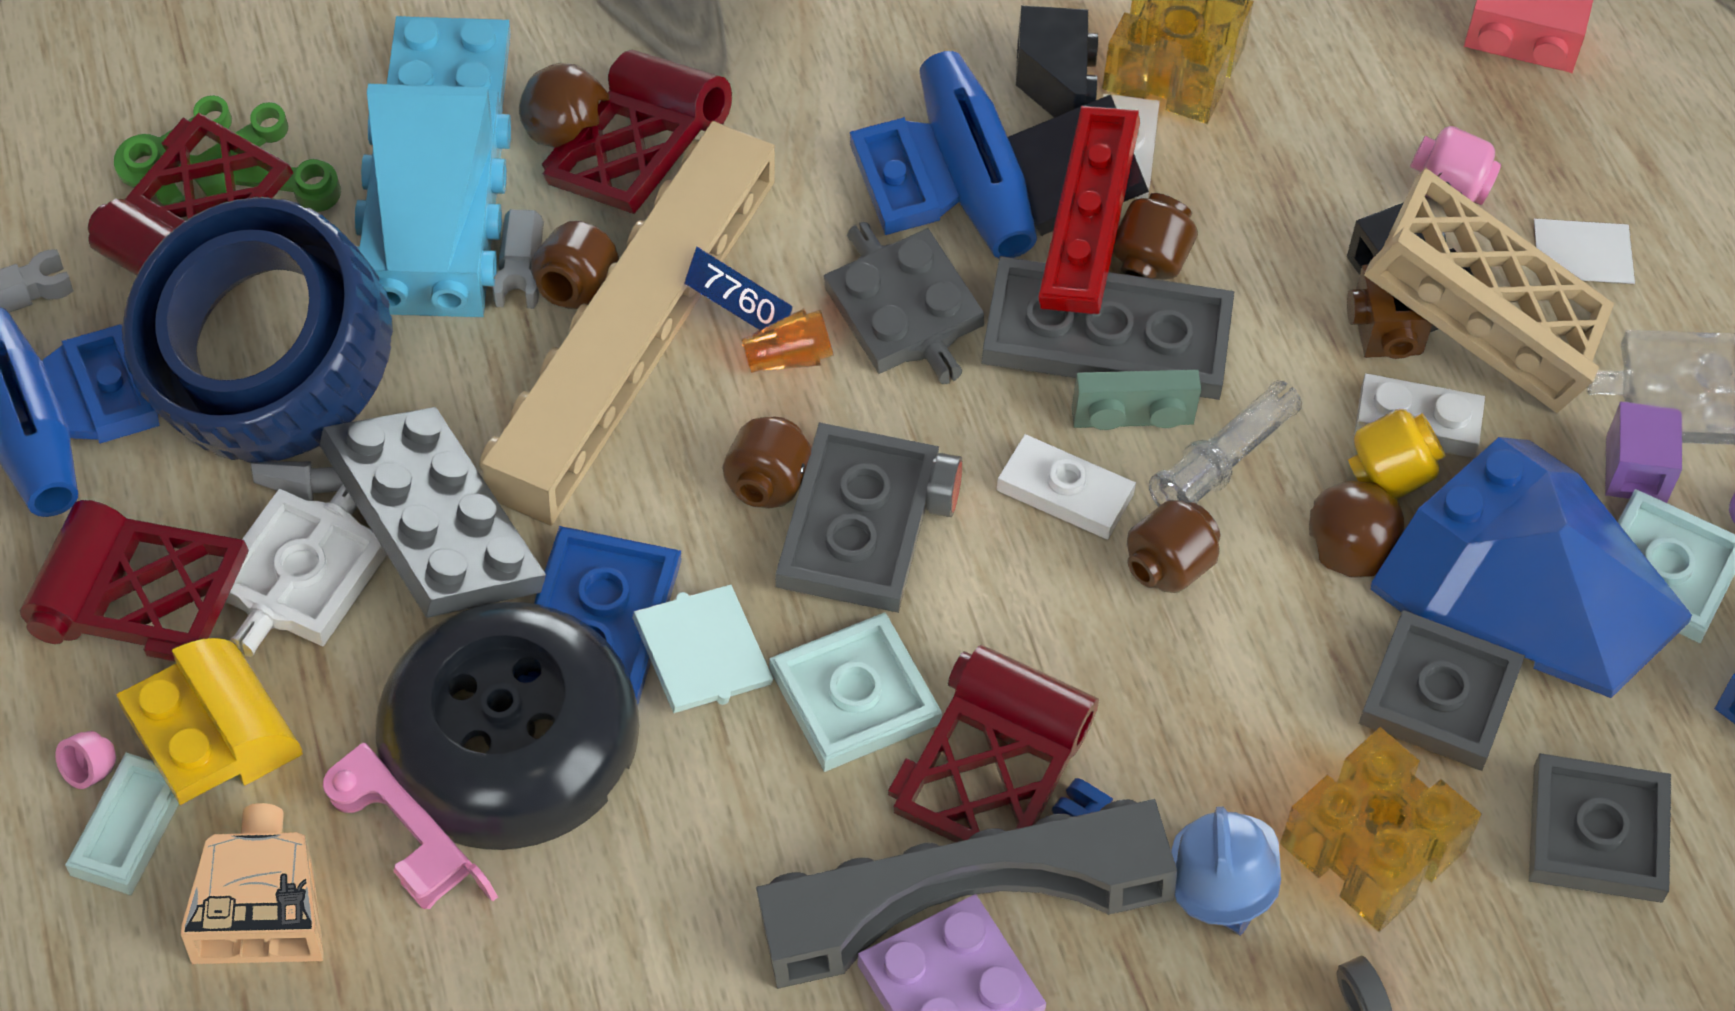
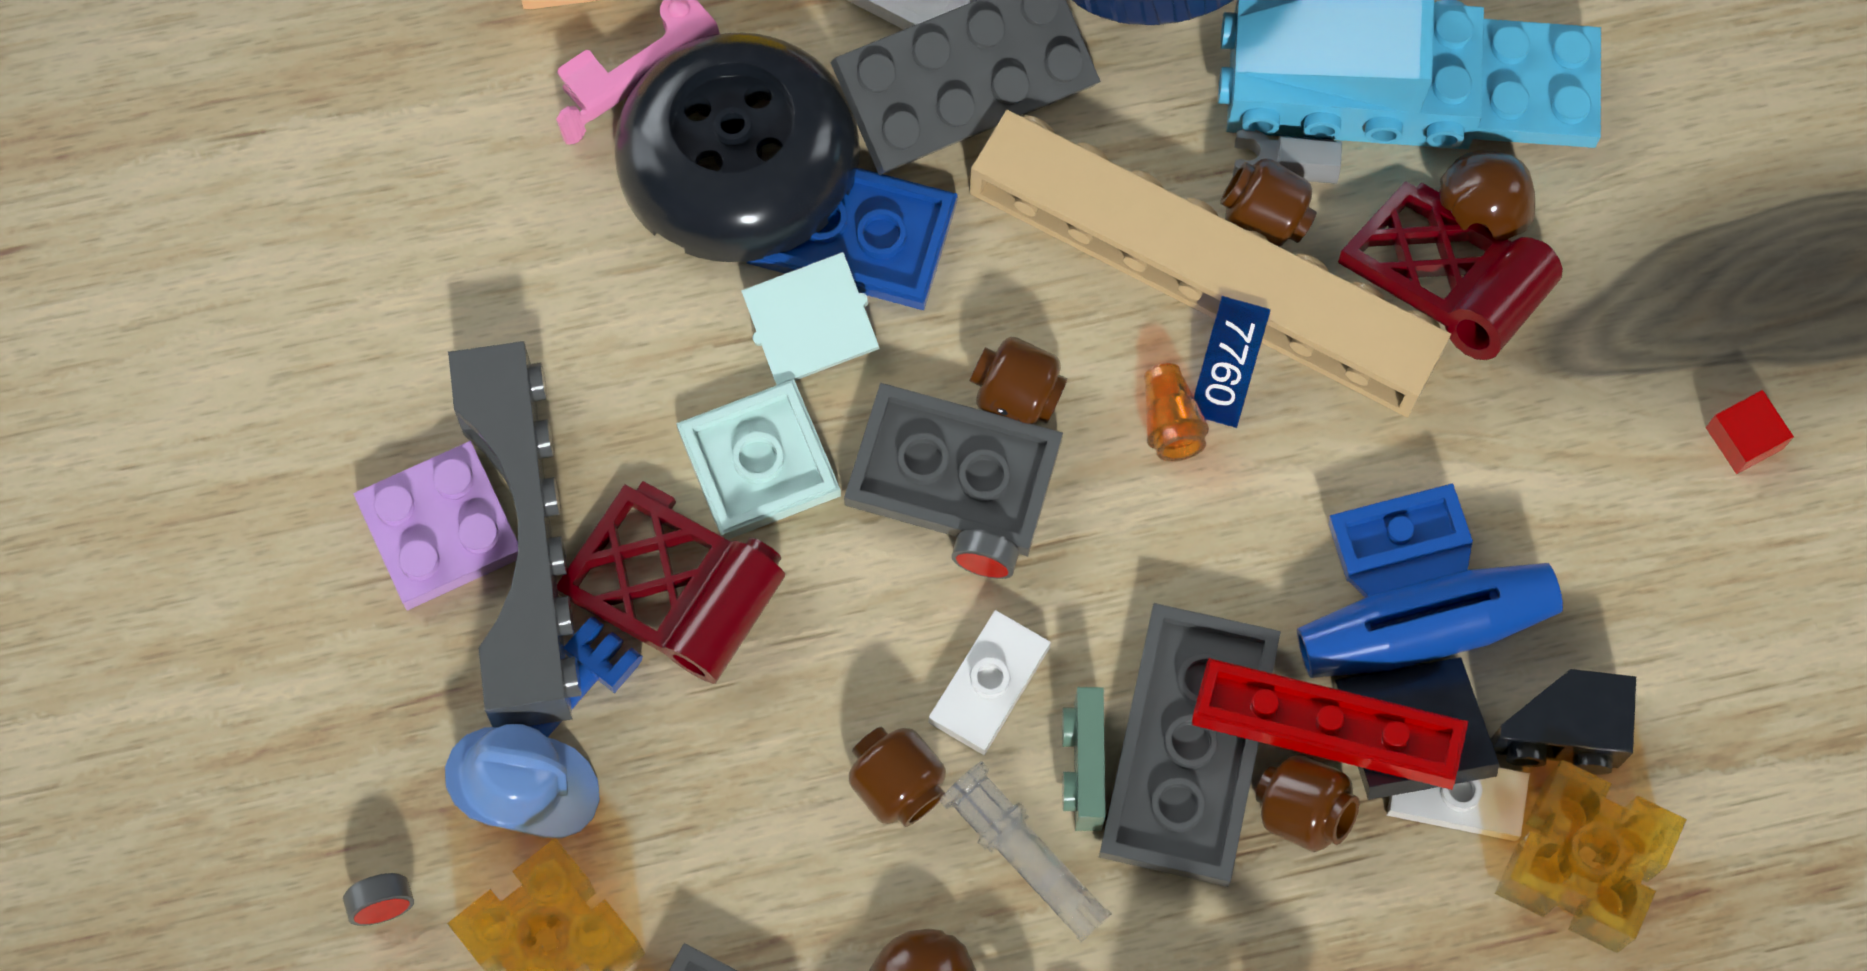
camera: 95 degrees right, 15 degrees up
dark grey plate [823,222,984,384] -> none

